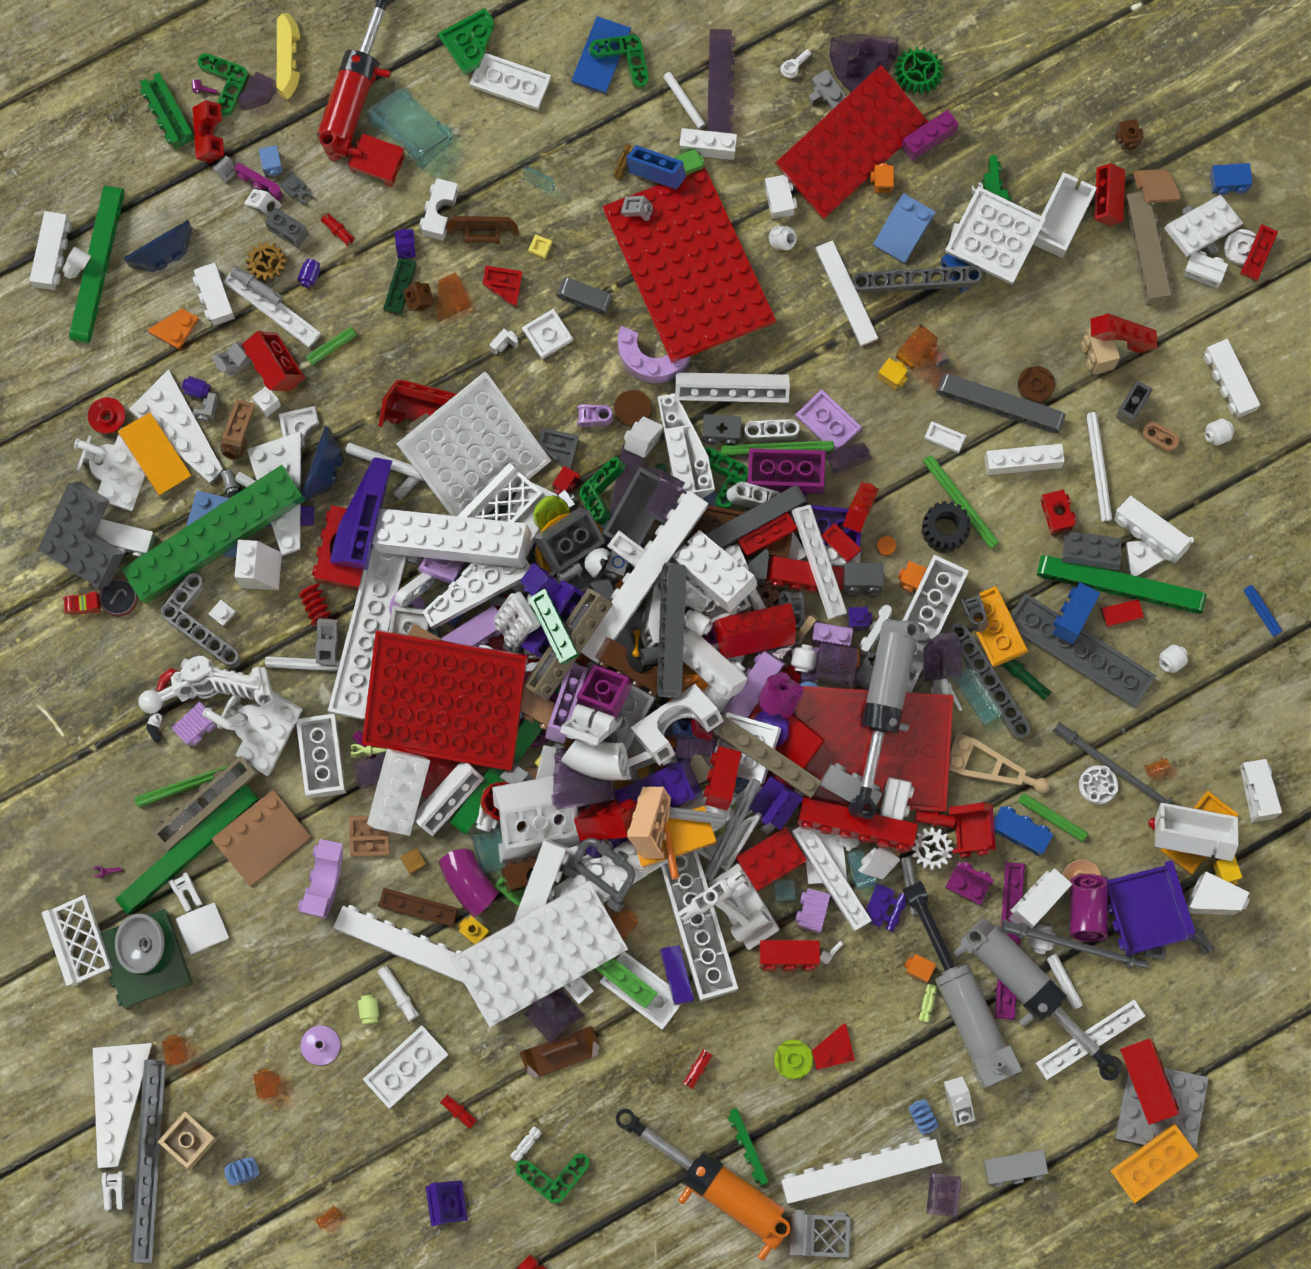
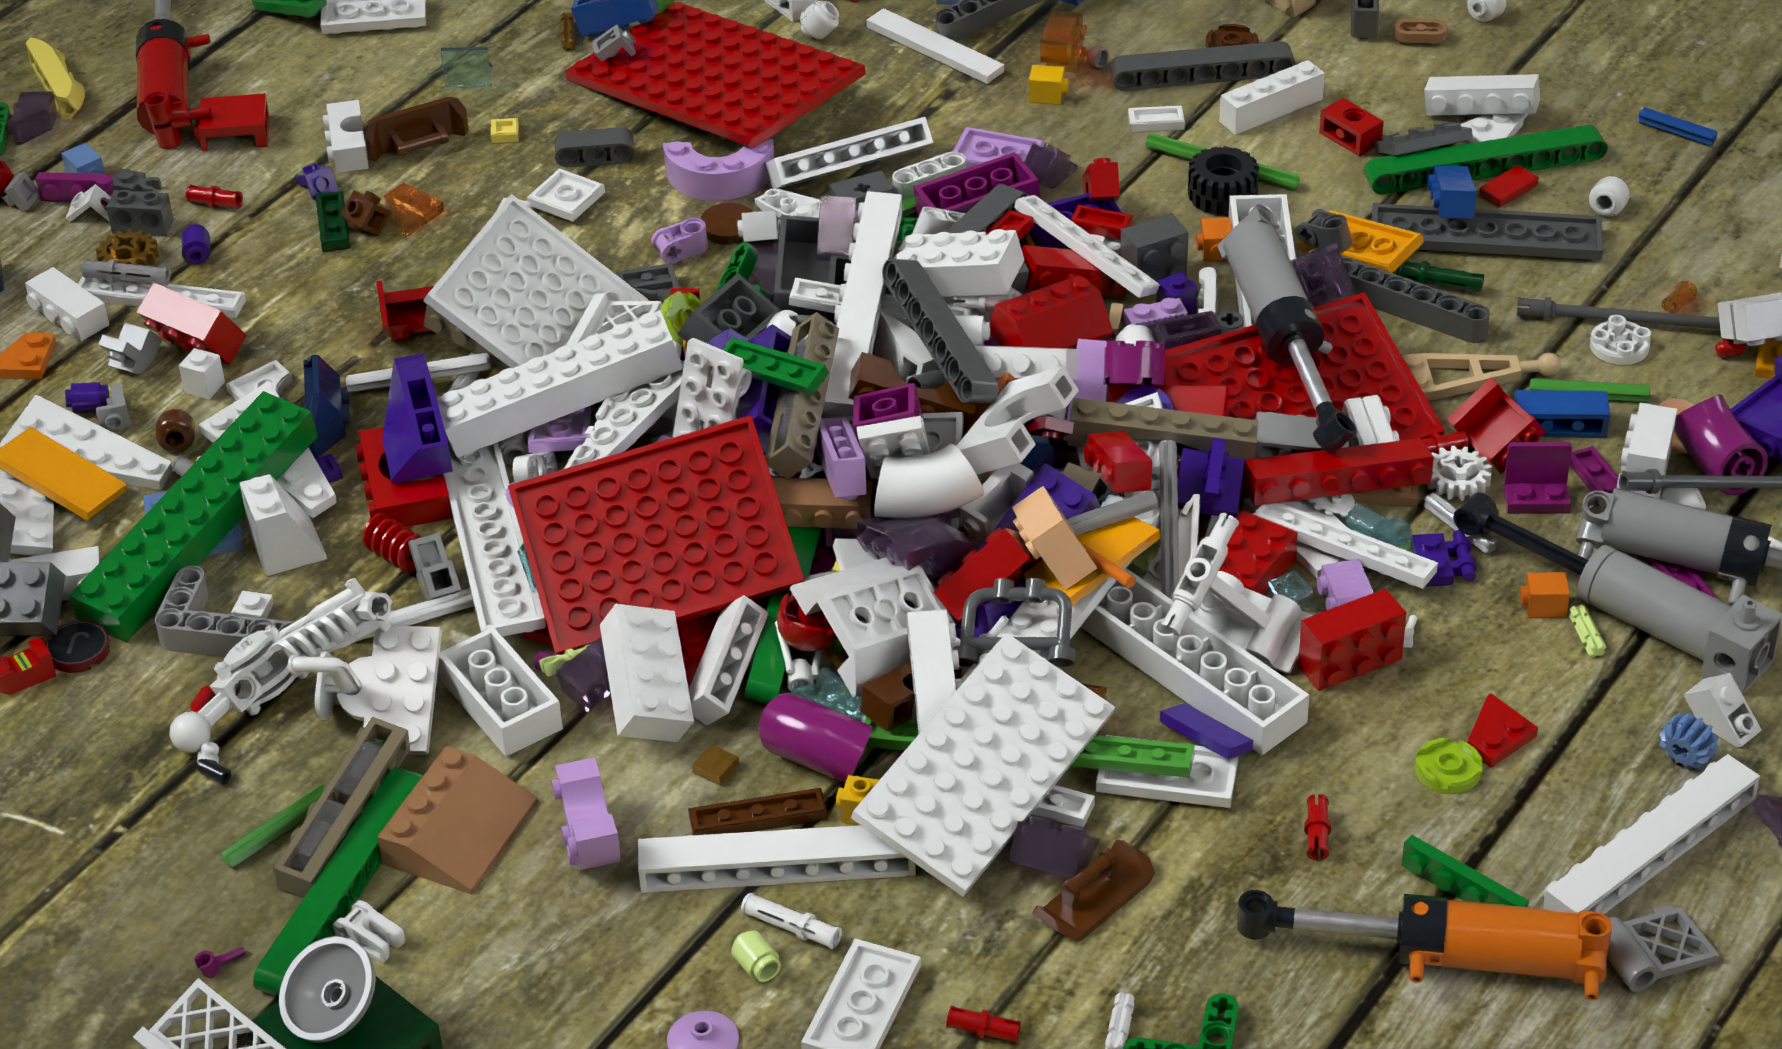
camera: 25 degrees left, 35 degrees down
lavender brick [172,702,216,747] -> none
white slope [175,903,229,955] -> none
medium nougat plate [222,399,255,447] -> none
bright green axle [306,327,356,365] -> none
medium nougat slope [349,815,390,857] -> none
clear light blue windscreen [366,88,453,170] -> none
red wing [482,266,523,307] -> none
white slope [858,847,900,879] -> none
clear light blue plate [953,667,1001,726] -> none
white axle [1087,412,1112,522] -> none

